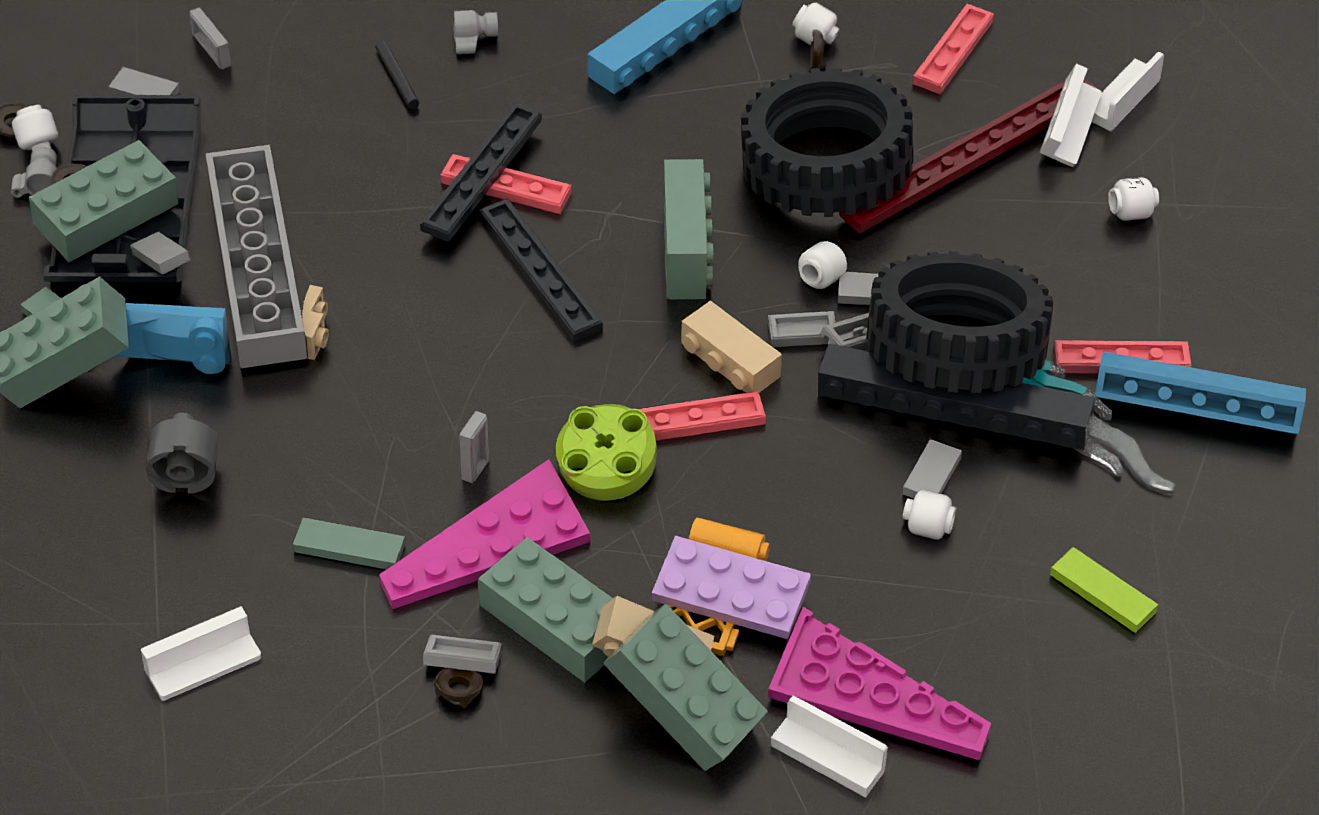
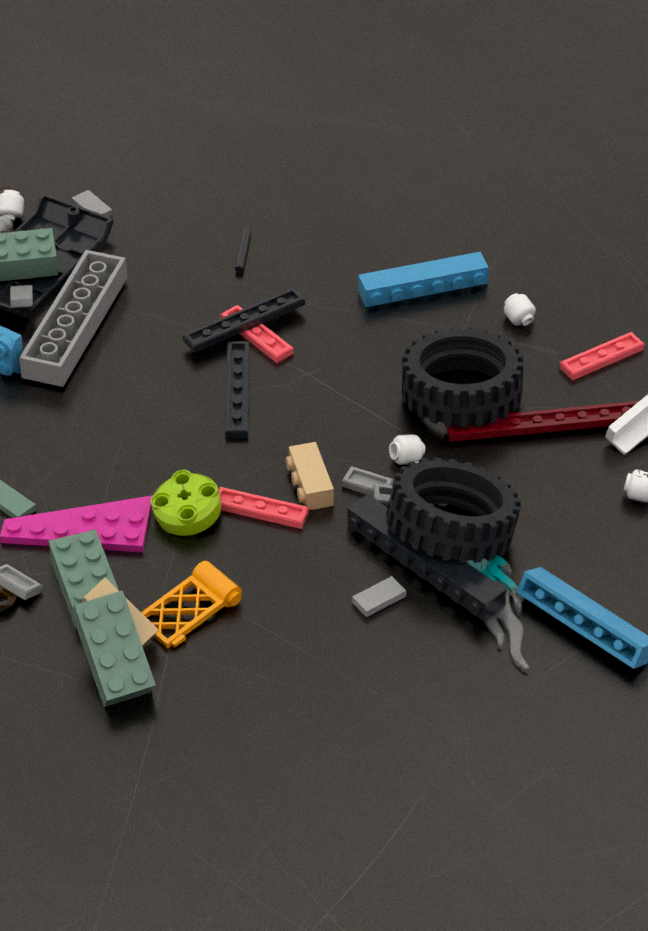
camera: 30 degrees right, 5 degrees down
light grey tile [190,7,231,69] -> none
tan slope [302,285,329,360] -> none
light grey piece [453,10,498,54] -> none
light grey tile [459,411,489,484] -> none
lavender plate [652,536,811,640] -> none
sand green brick [664,159,713,299] -> none
dark pink wing [768,607,991,760] -> none
white panel [771,696,888,797] -> none
dark brown piece [810,29,826,69] -> none
white head [902,490,956,540] -> none
lime tile [1050,547,1158,633] -> none
coral tile [1053,340,1192,373] -> none

